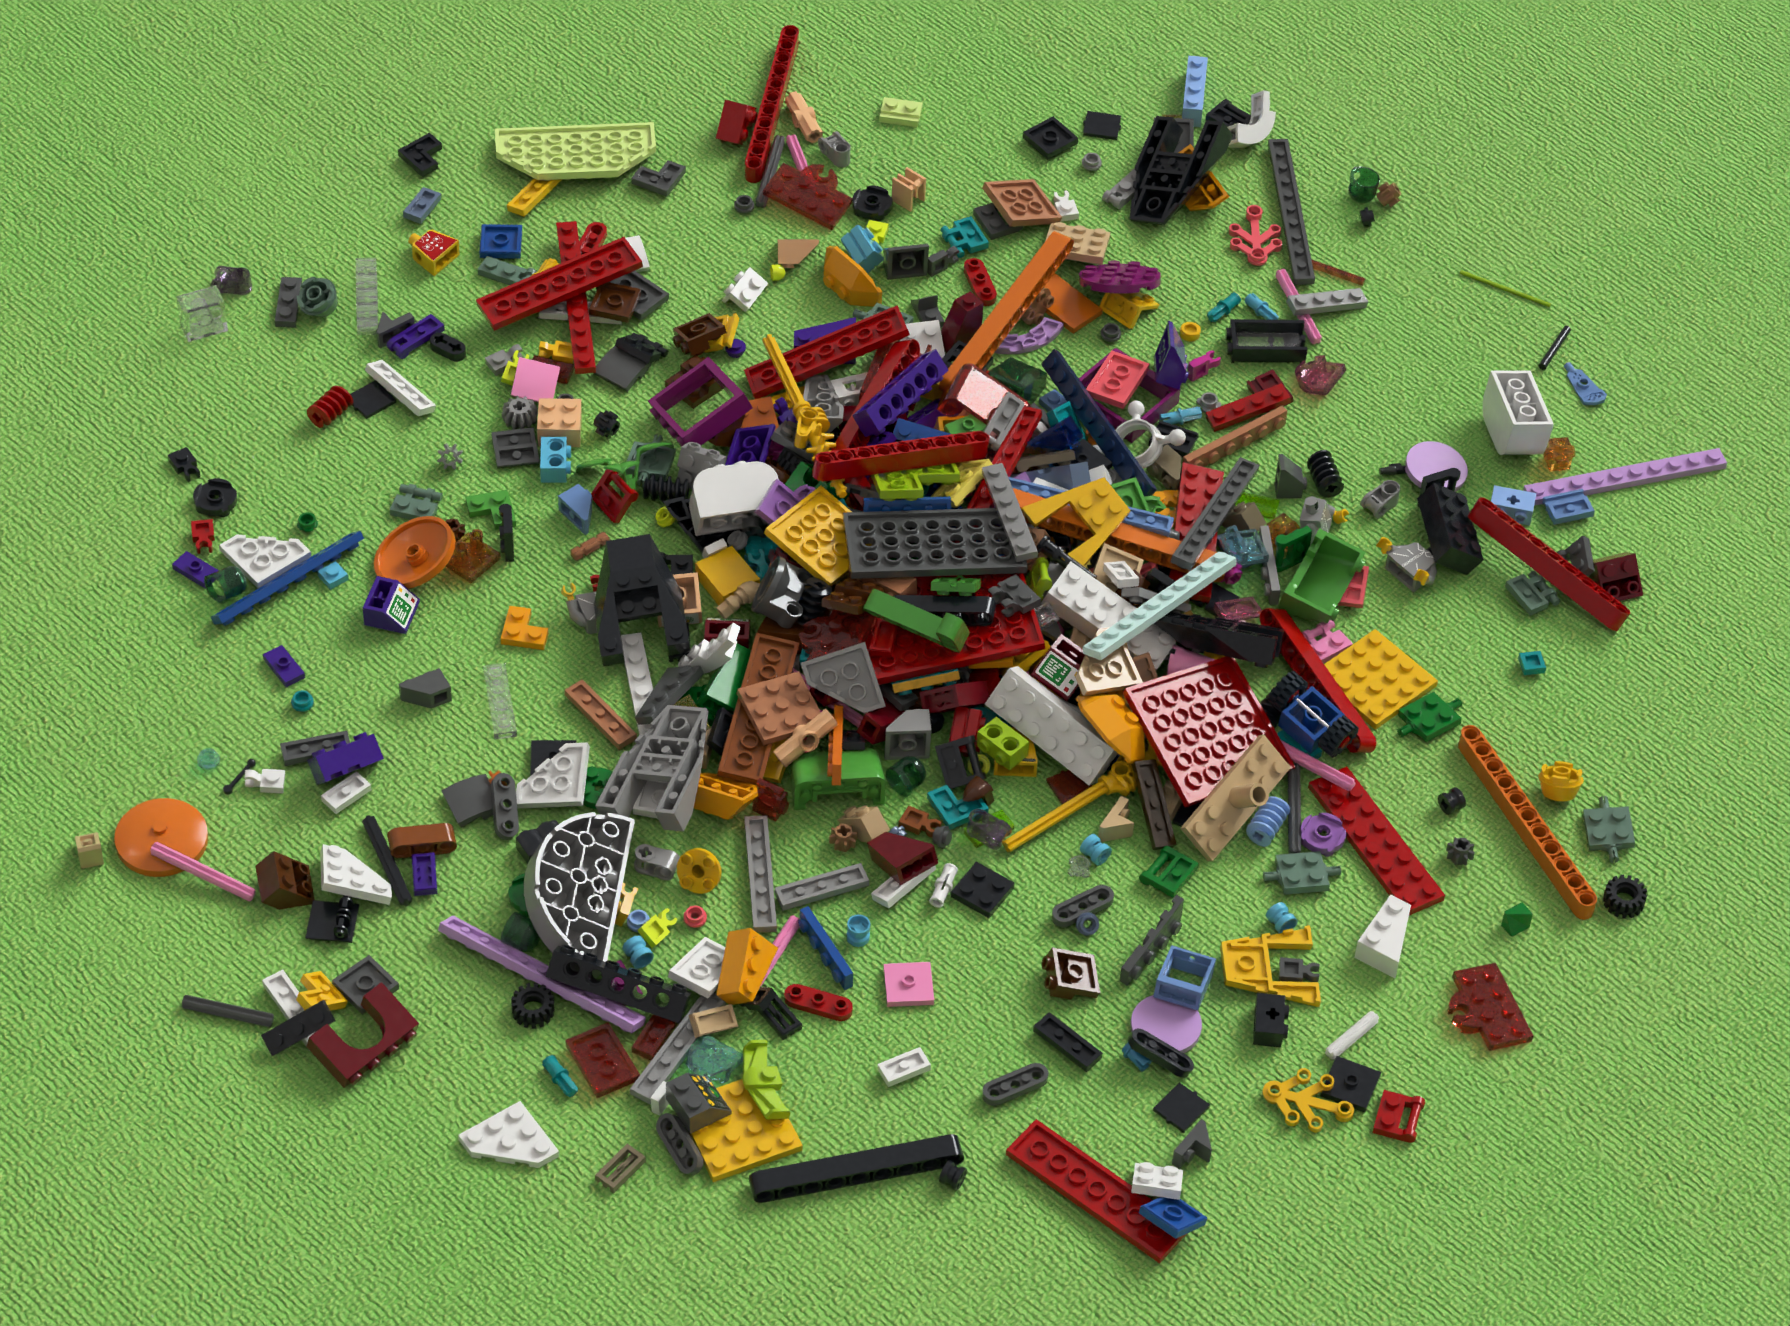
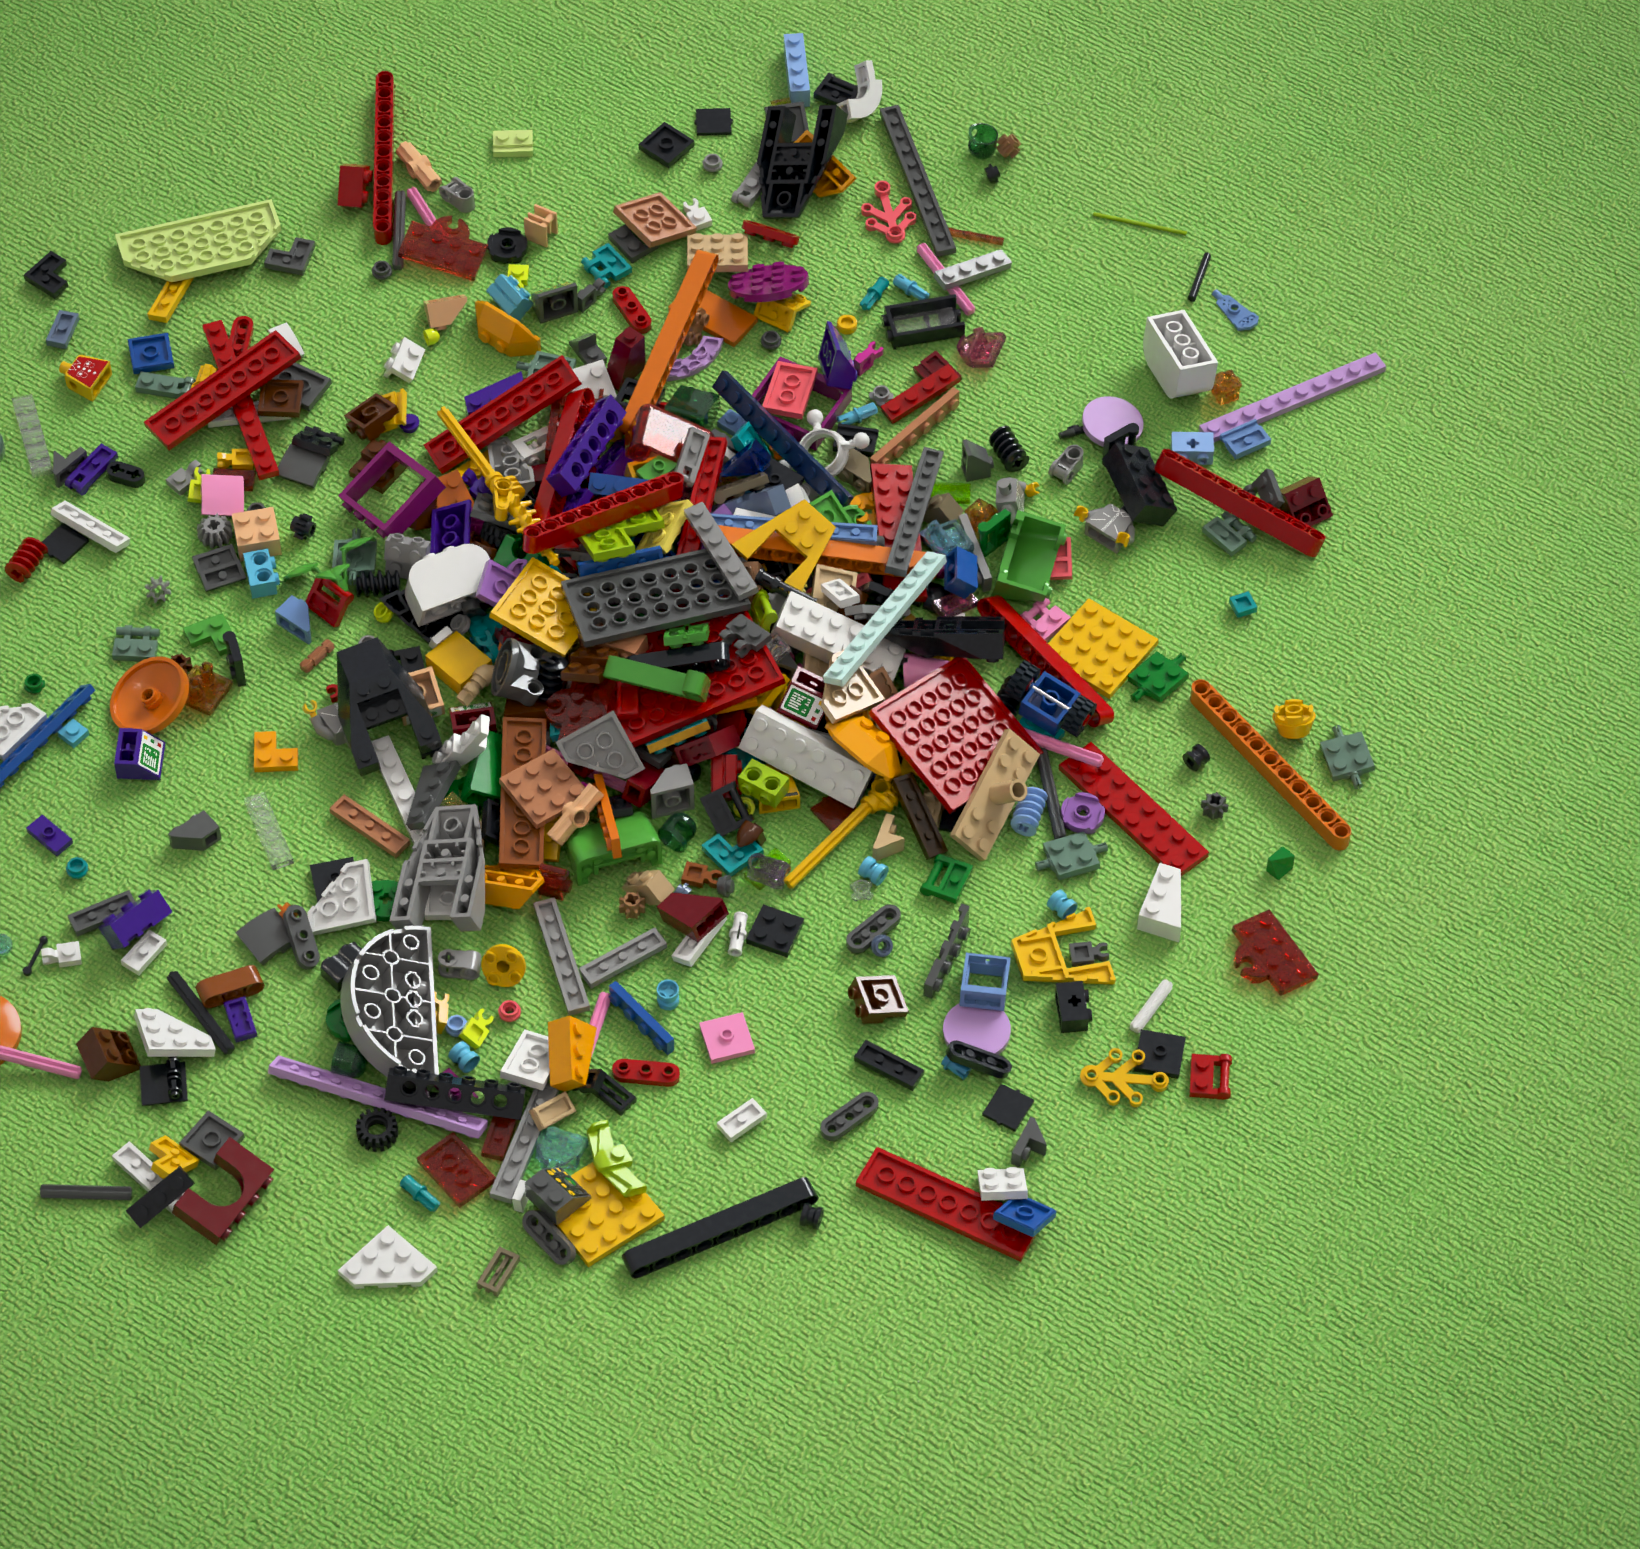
camera: 10 degrees left, 5 degrees up
black tyre [1603,875,1647,919] -> none
none -> red plate [741,220,800,248]
none -> blue brick [944,546,978,599]

